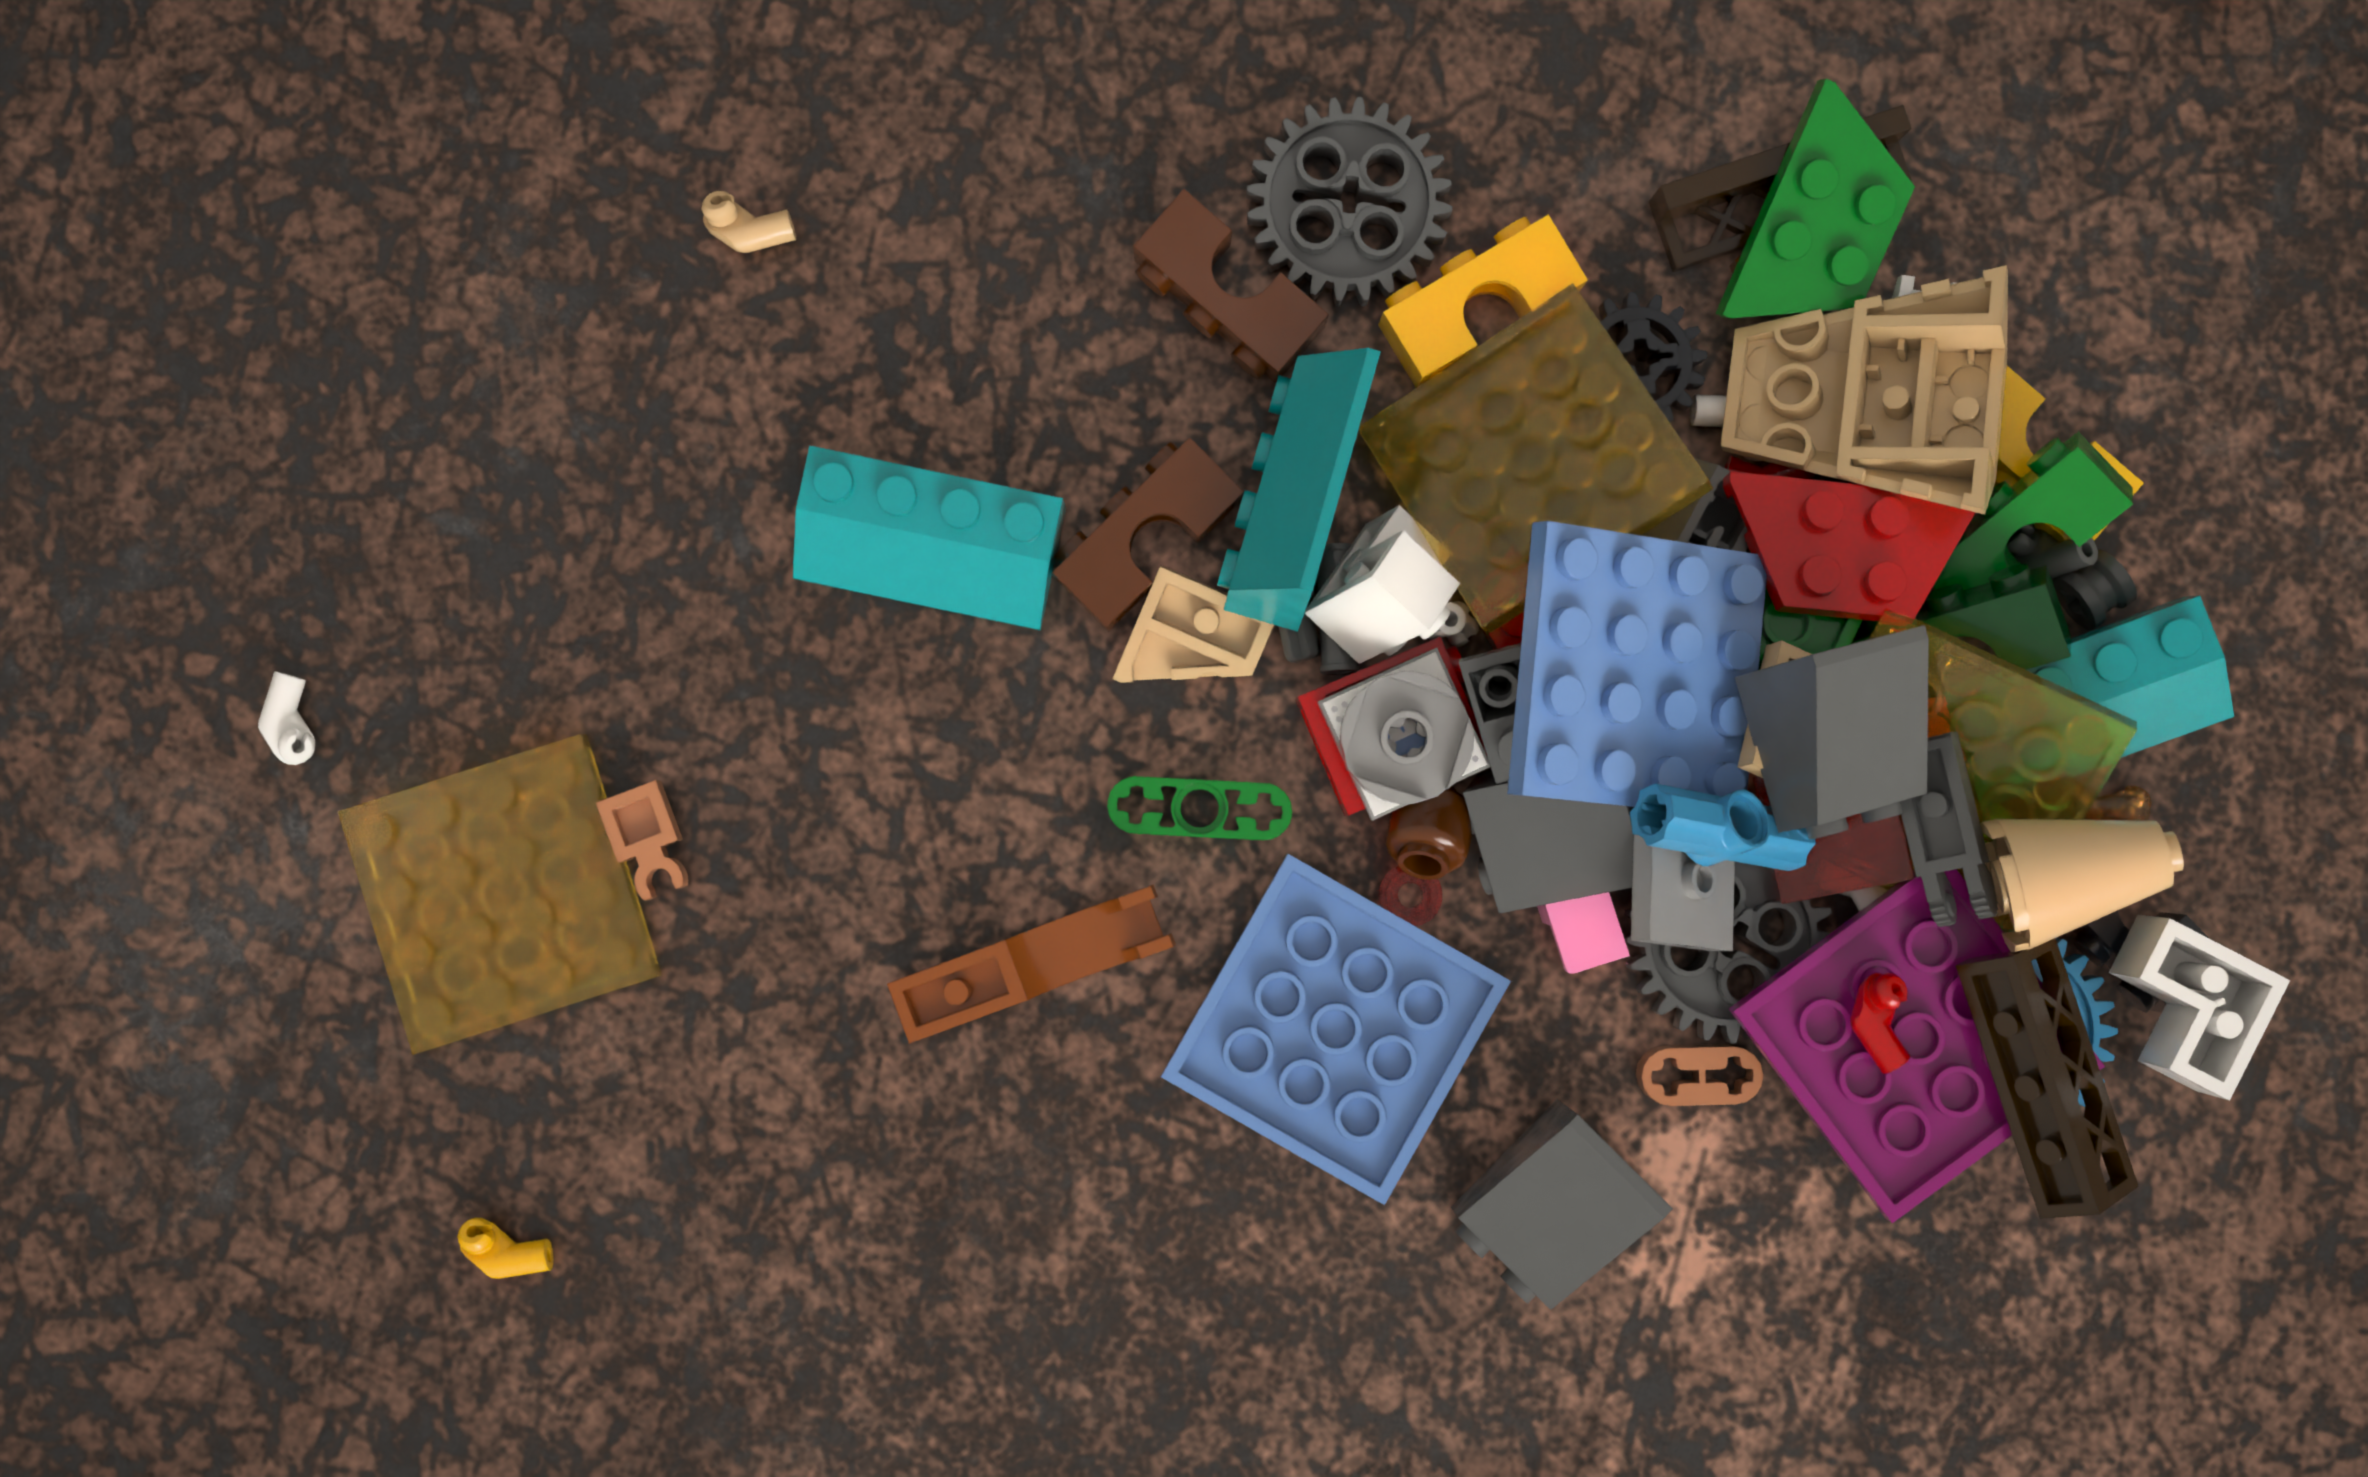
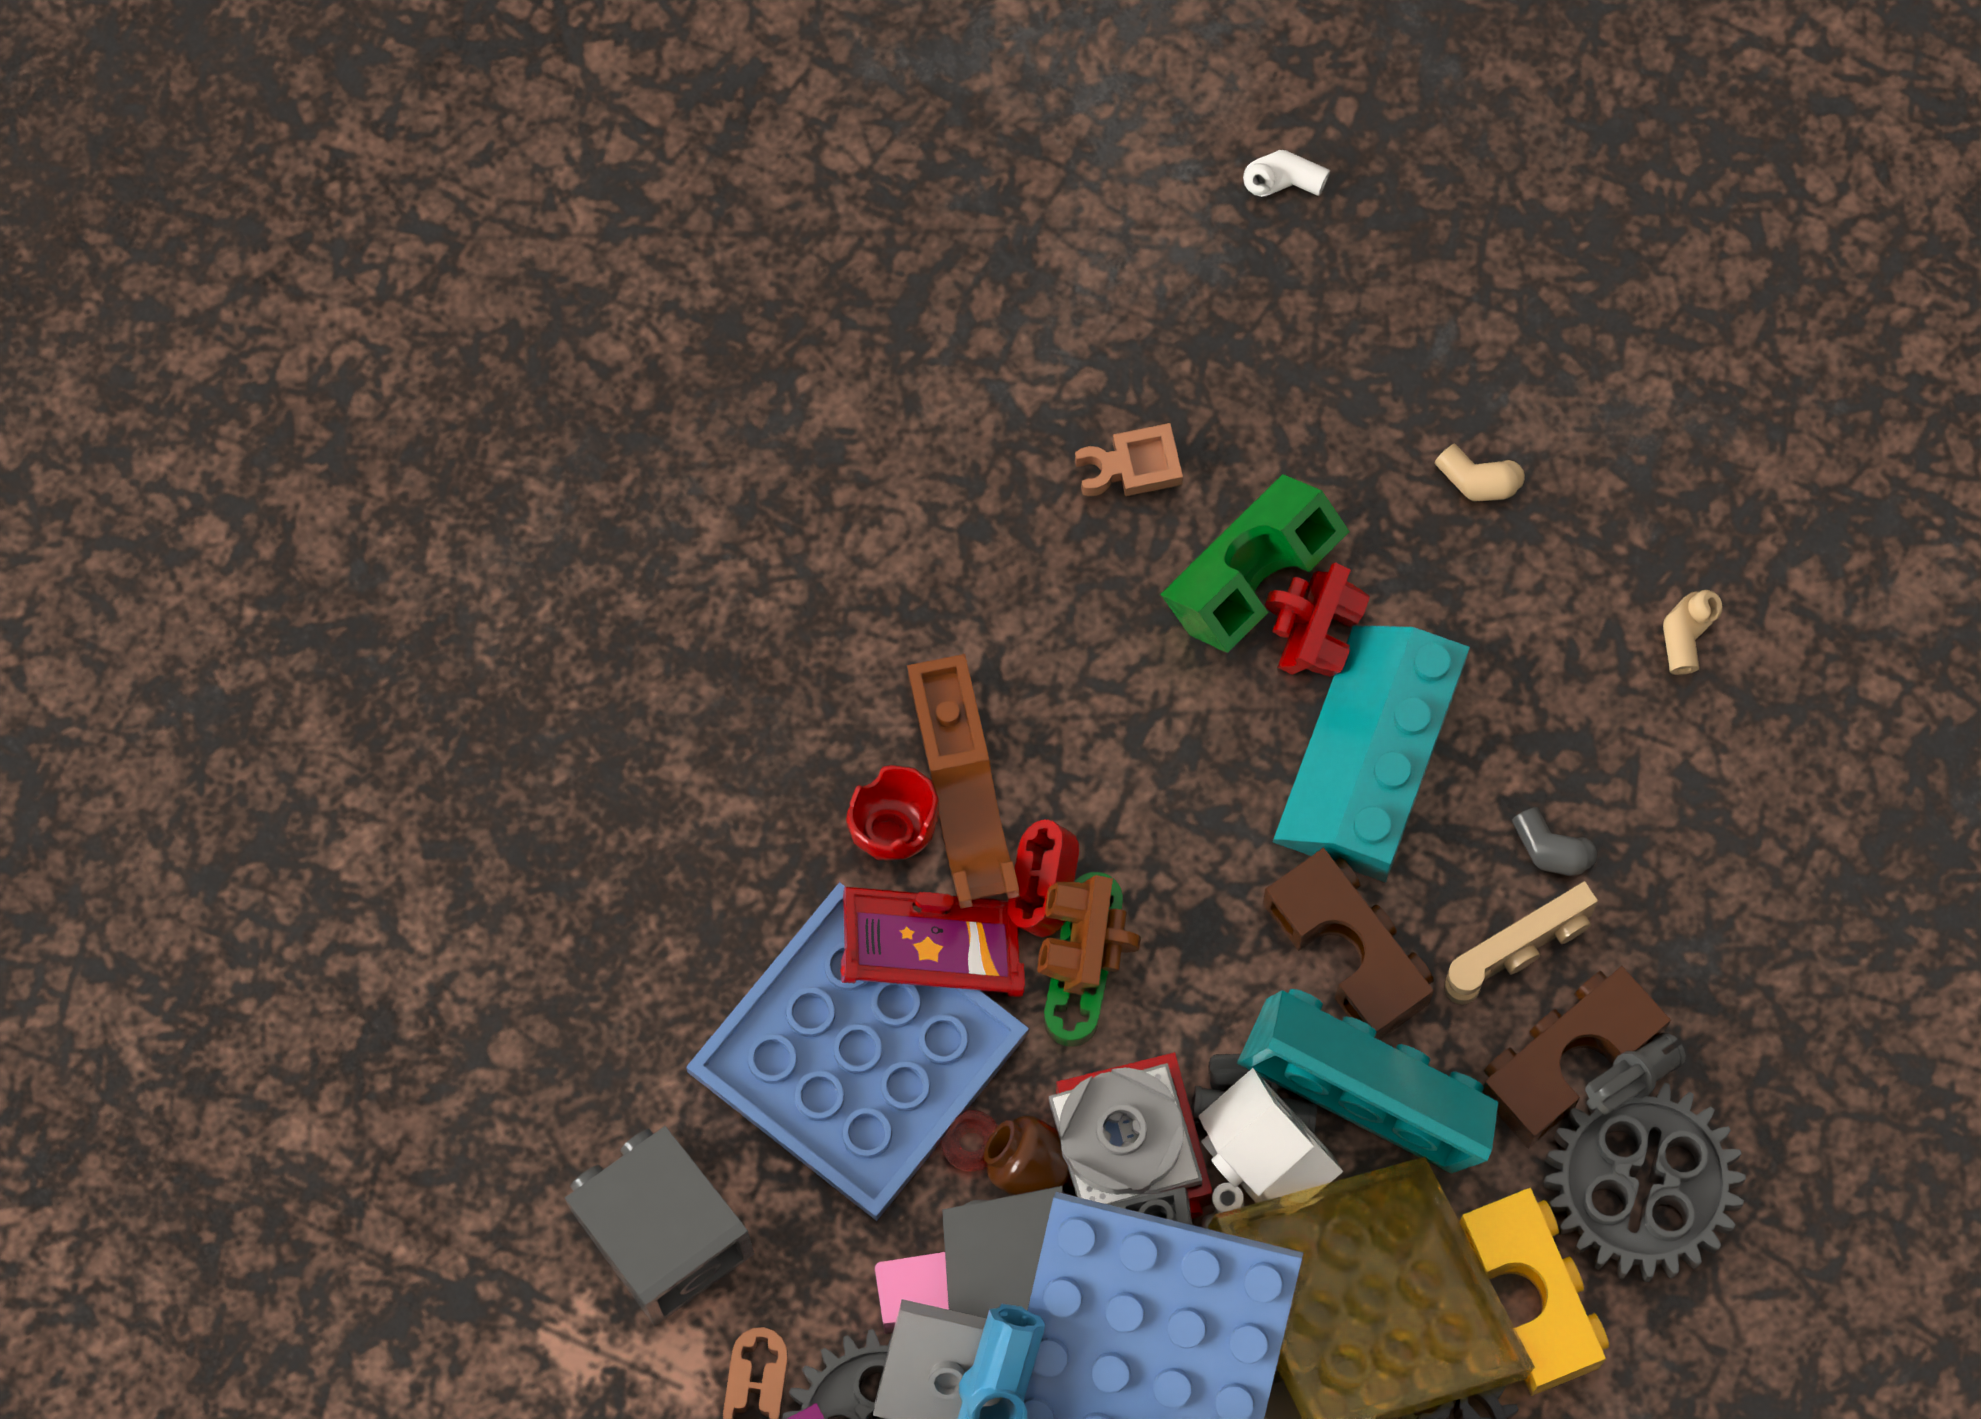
camera: 100 degrees right, 15 degrees down
clear yellow plate [337,734,662,1055] -> none
yellow arm [457,1217,554,1279] -> none
tan wing [1112,565,1274,683] -> none
none -> door [840,887,1025,997]
none -> red hair [846,765,939,861]
none -> red beam [1008,819,1079,937]
none -> dark orange hips [1037,875,1141,995]
none -> green arch [1160,474,1350,653]
none -> red hips [1264,562,1370,677]
none -> tan arm [1434,444,1525,501]
none -> tan plate [1444,881,1598,1005]
none -> dark grey arm [1512,807,1597,876]
none -> dark grey axle [1585,1033,1686,1114]

